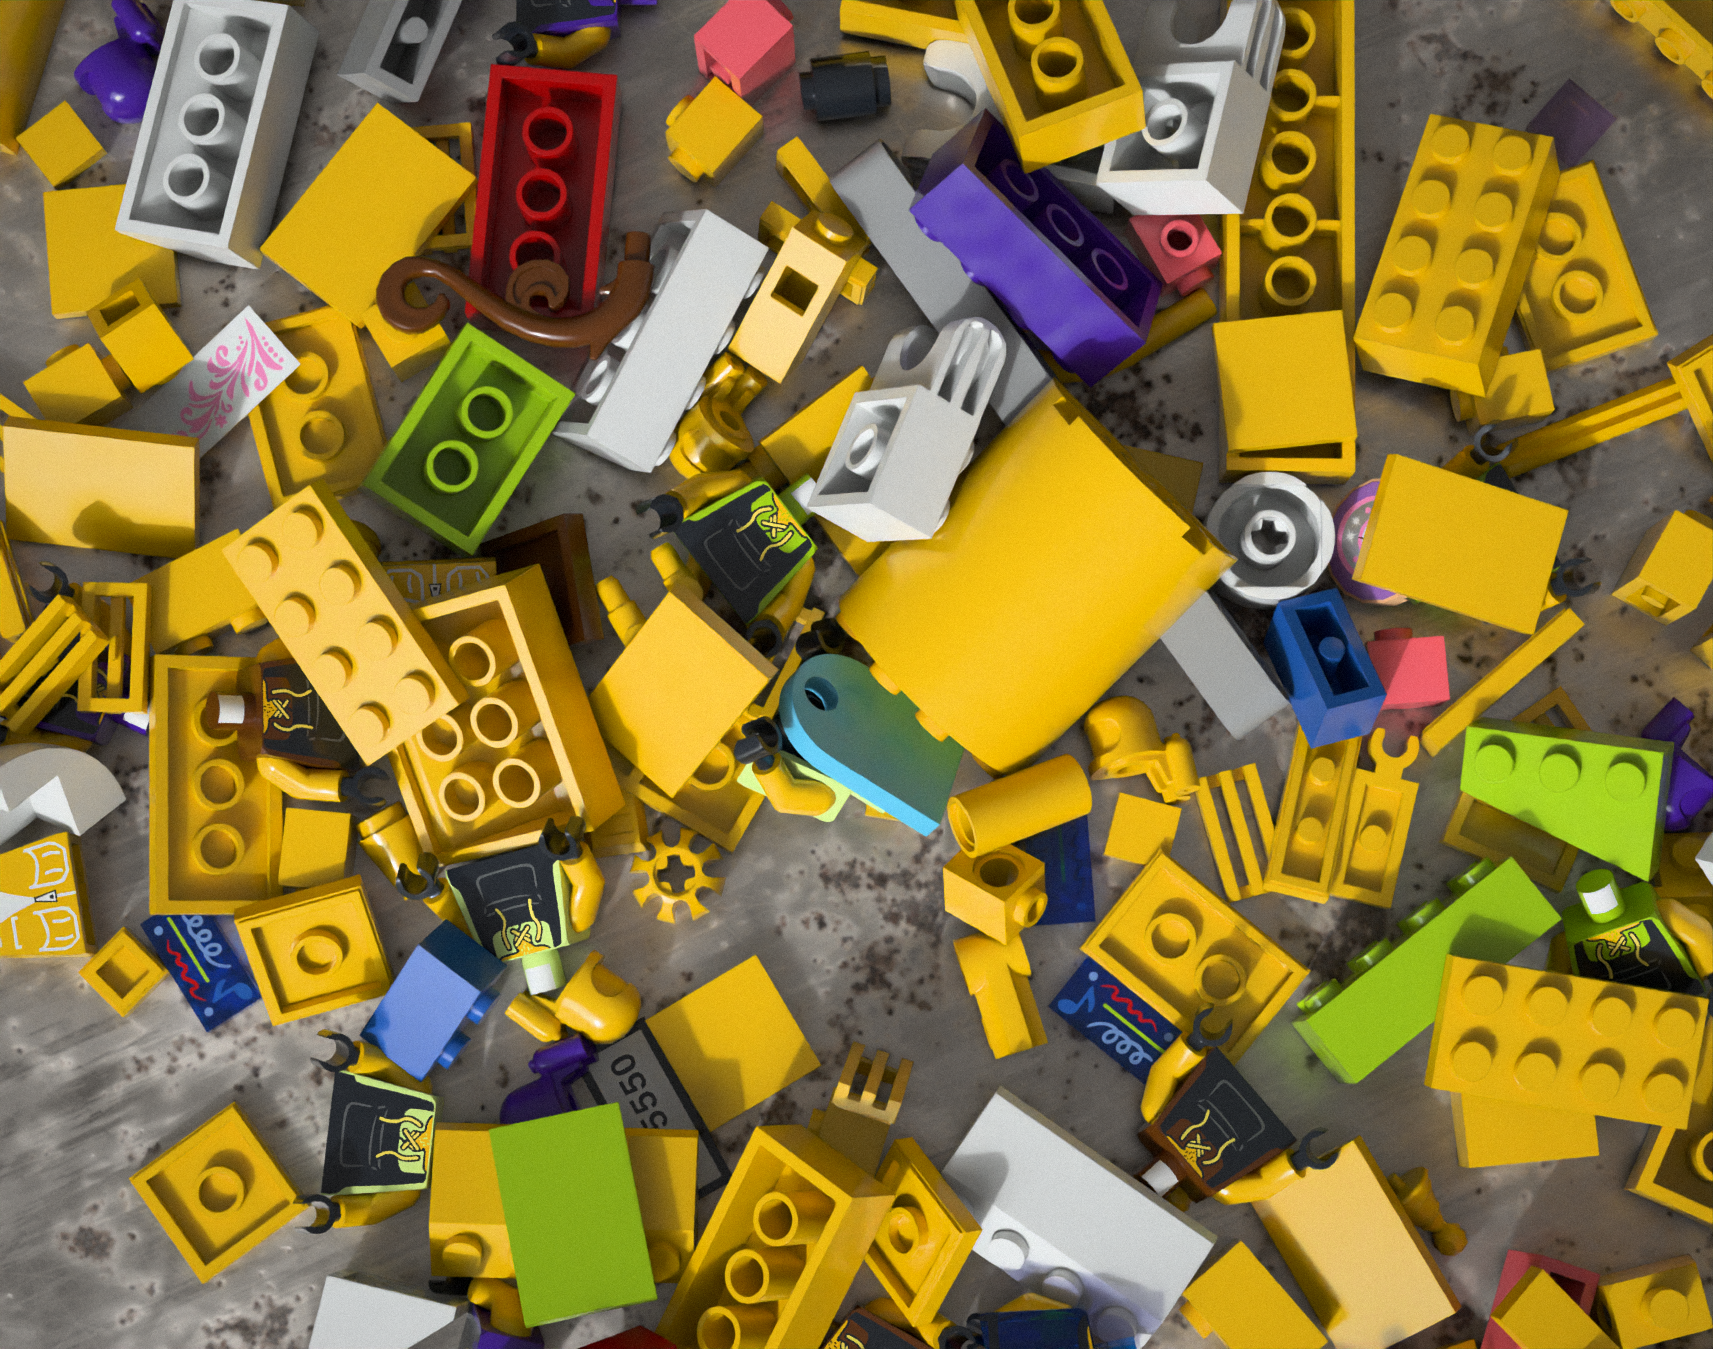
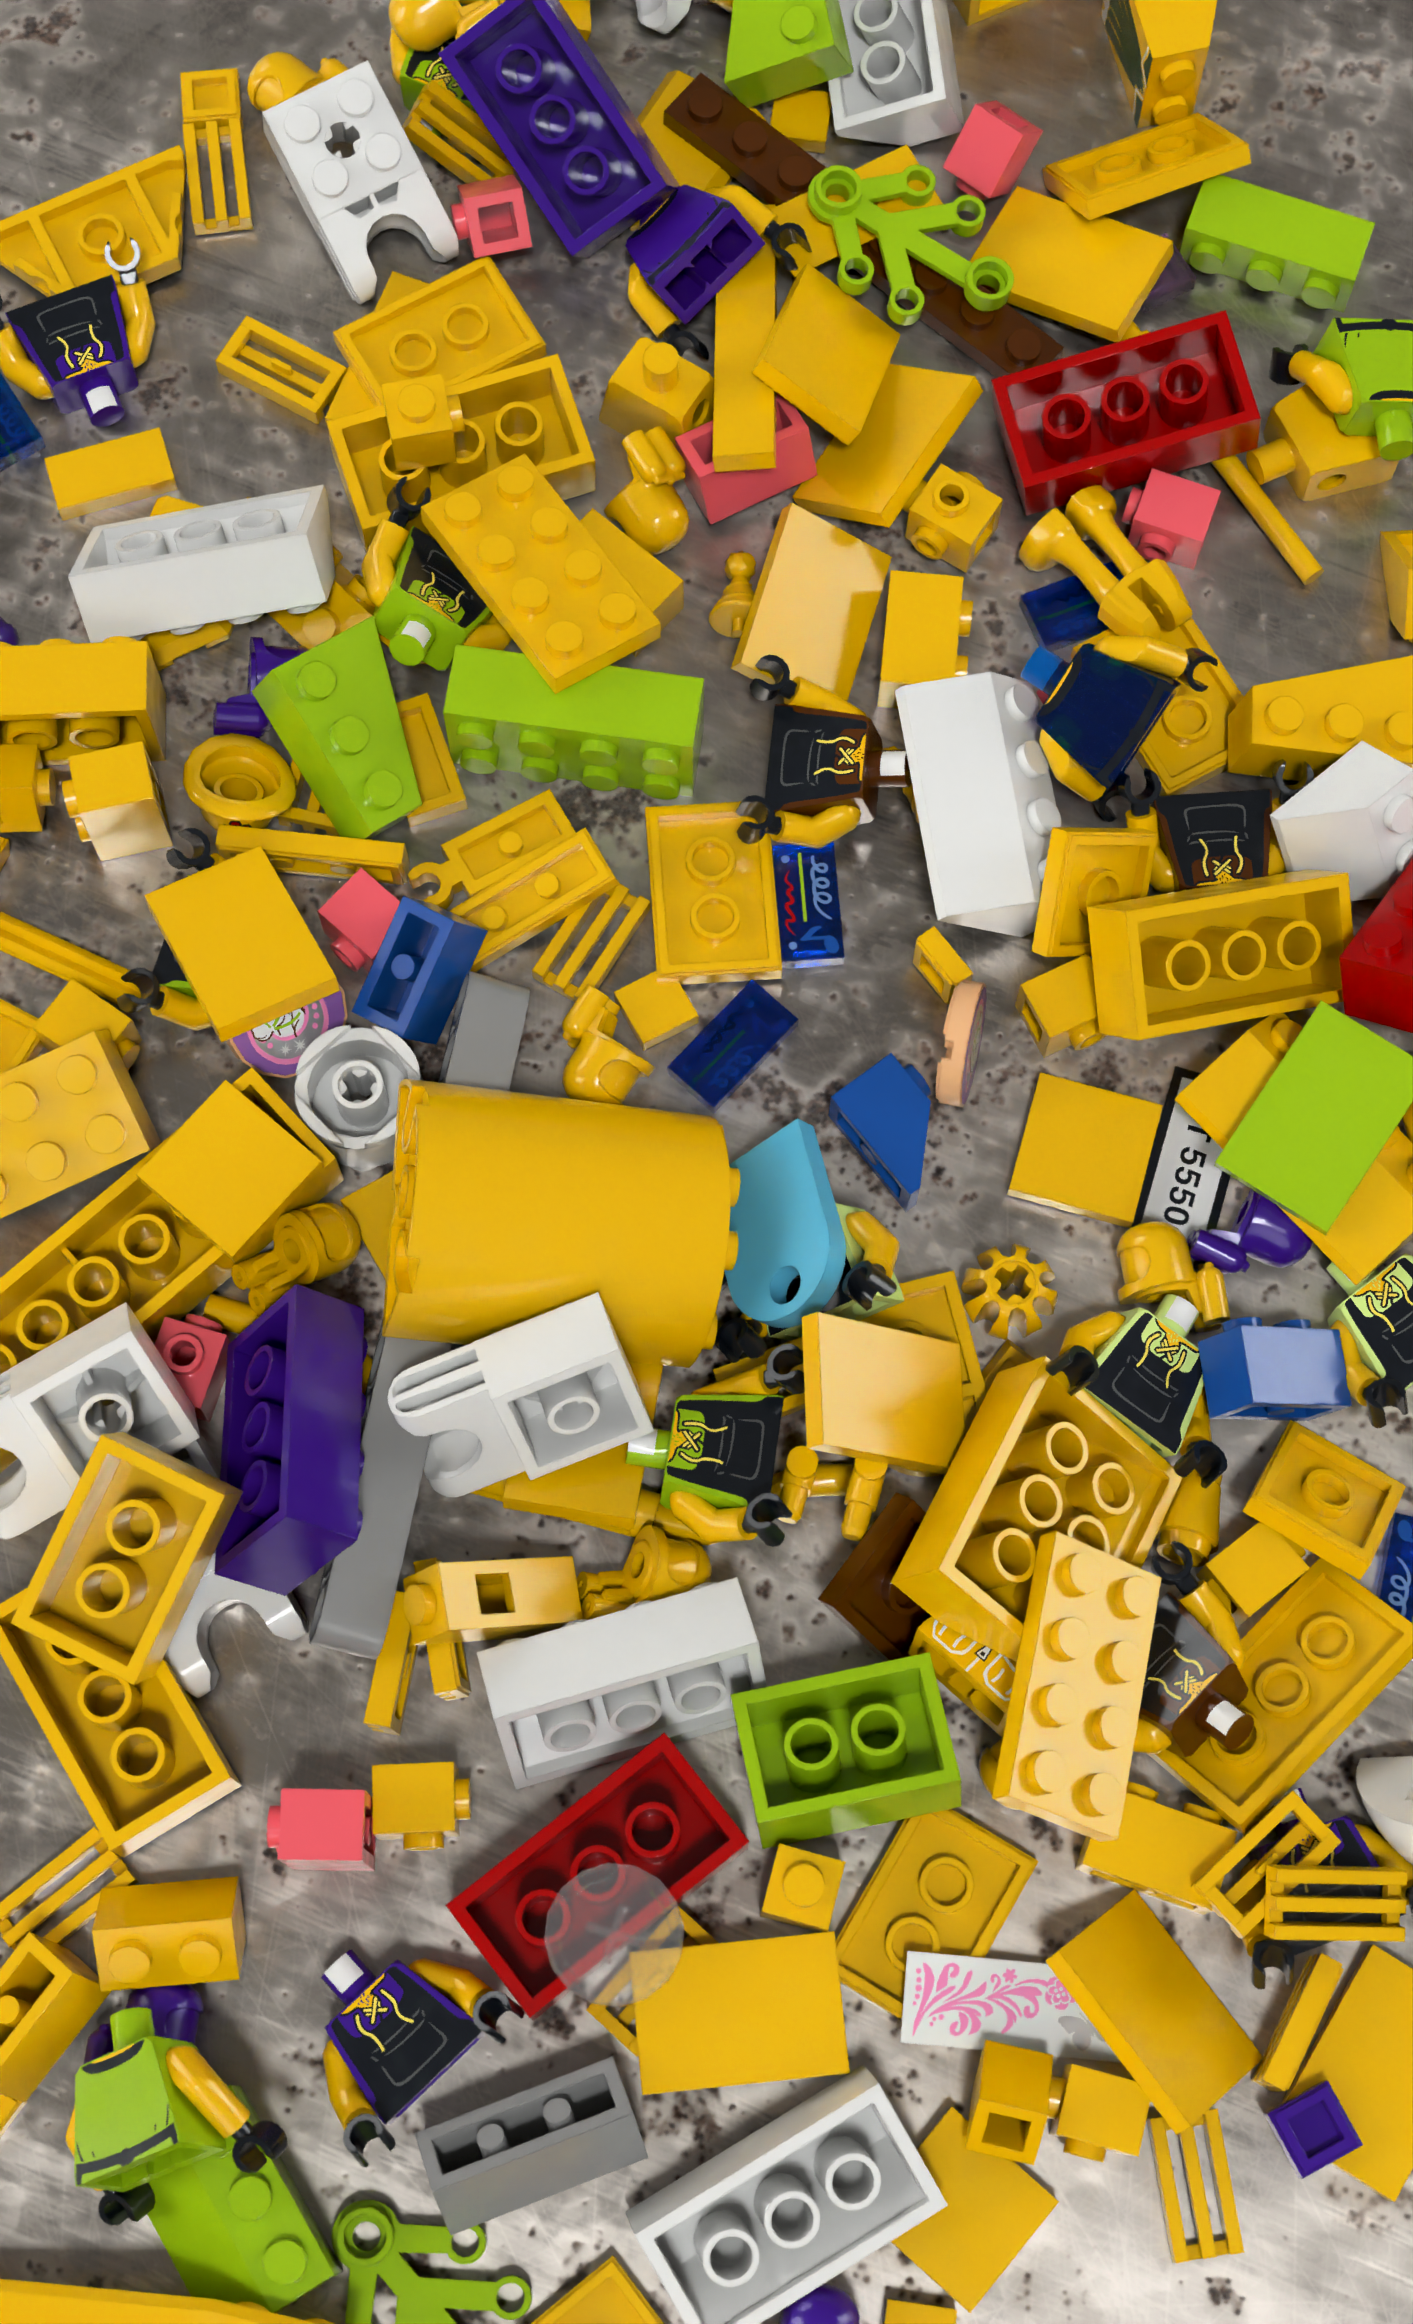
camera: 135 degrees left, 10 degrees down
reddish brown plant [376,231,656,360] -> none
black brick [799,51,892,121] -> none
yellow tile [831,1041,914,1125] -> none
yellow brick [943,844,1048,945] -> none
yellow pin [947,753,1092,858] -> none
yellow piece [953,931,1048,1059] -> none
none -> yellow hat [183,733,296,830]
none -> yellow piece [231,1202,361,1314]
none -> clear tile [544,1863,684,2007]
none -> yellow piece [604,426,689,555]
none -> blue slope [828,1053,931,1212]
none -> yellow tile [912,926,973,1004]
none -> light nougat tile [936,980,987,1108]

